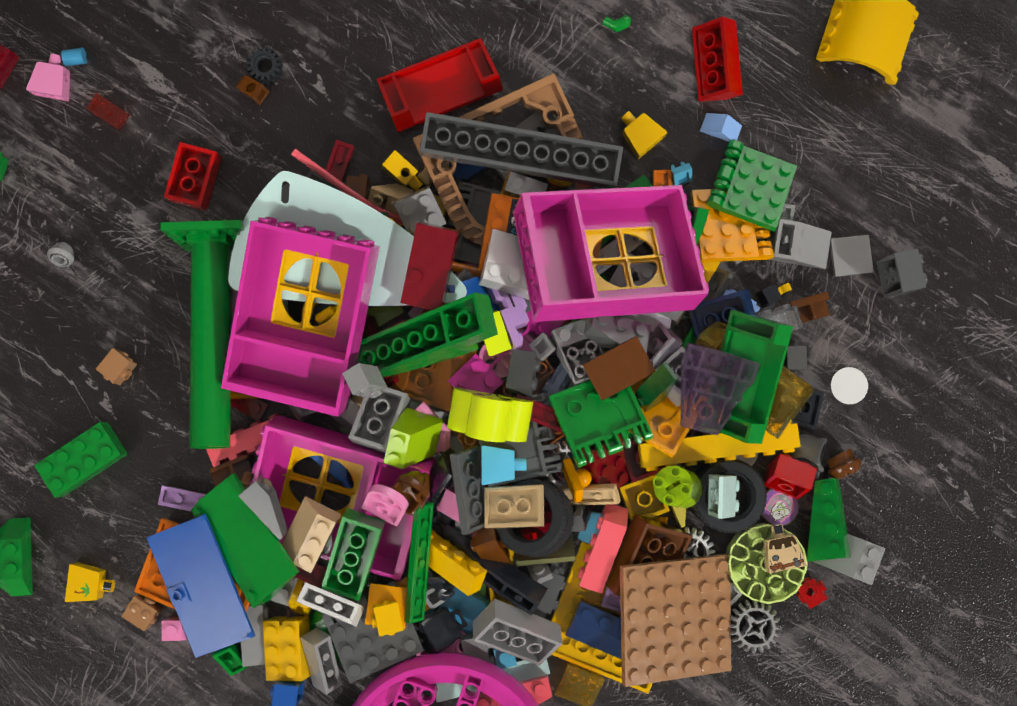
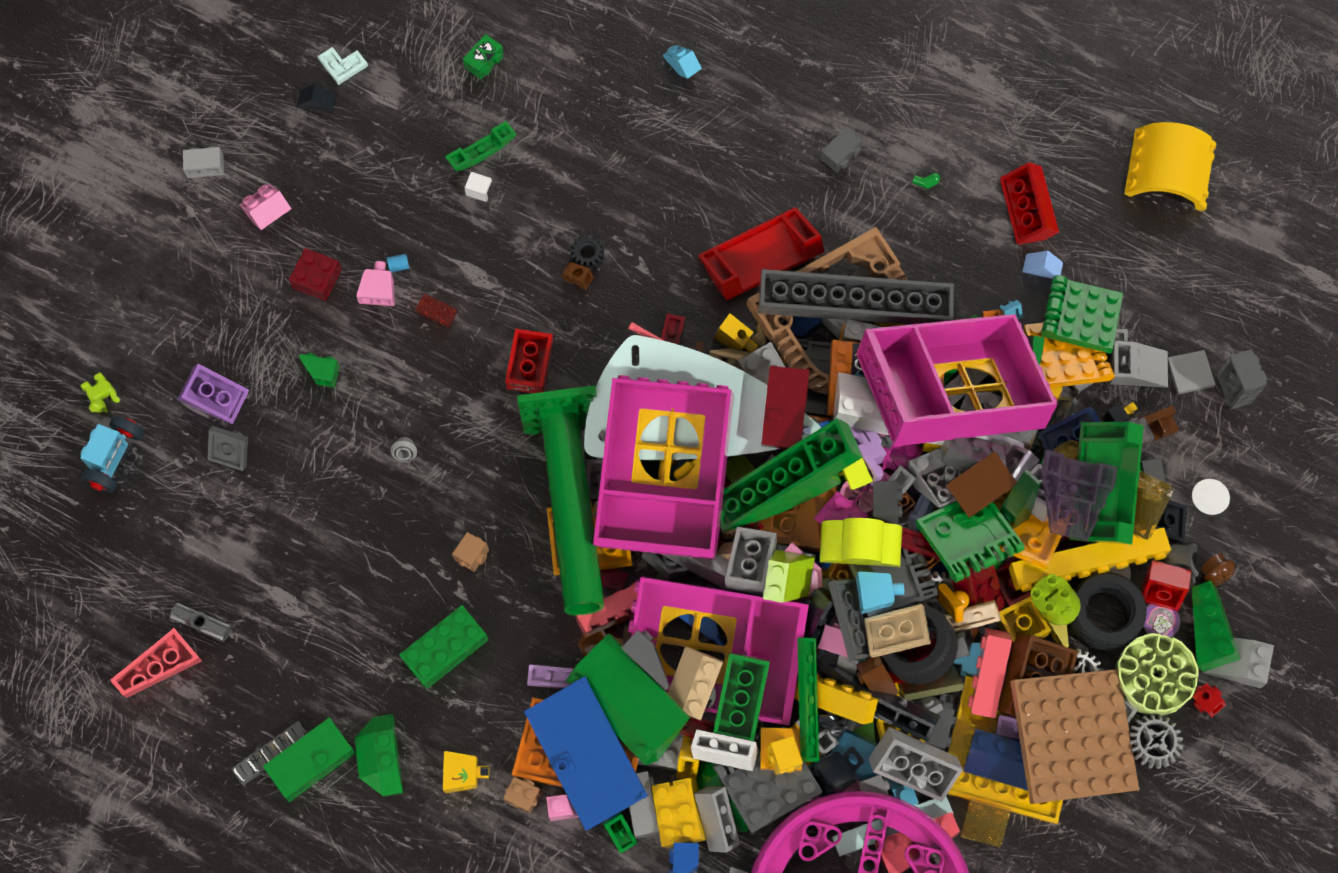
camera: 10 degrees left, 15 degrees down
light grey brick [342,363,387,398] -> none
bright pink tile [361,485,409,527] -> none
reddish brown helmet [391,471,430,515] -> none
yellow torso [621,111,667,160] -> none
light aqua slope [708,474,739,519] -> none
tan torso [764,524,807,573] -> none

